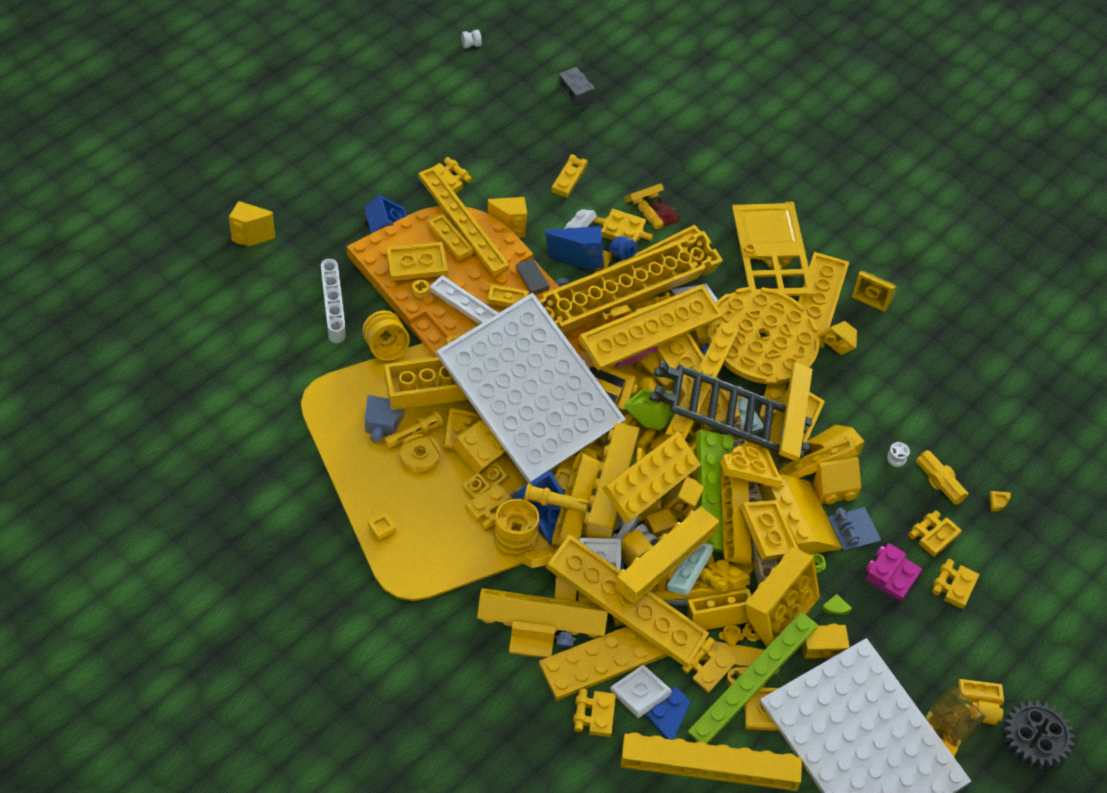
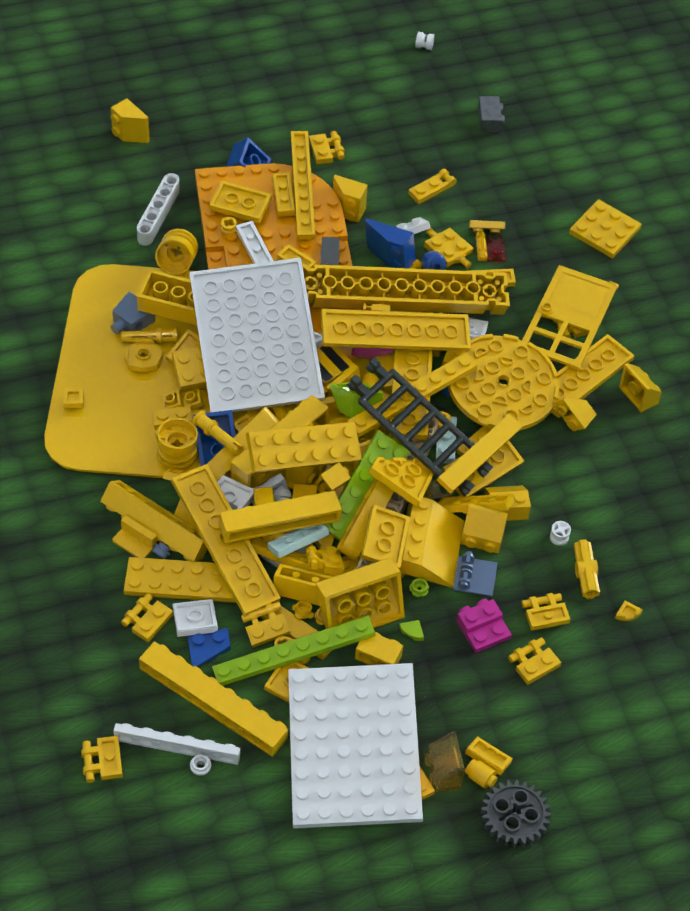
camera: 30 degrees right, 0 degrees up
none -> yellow plate [569,199,642,259]

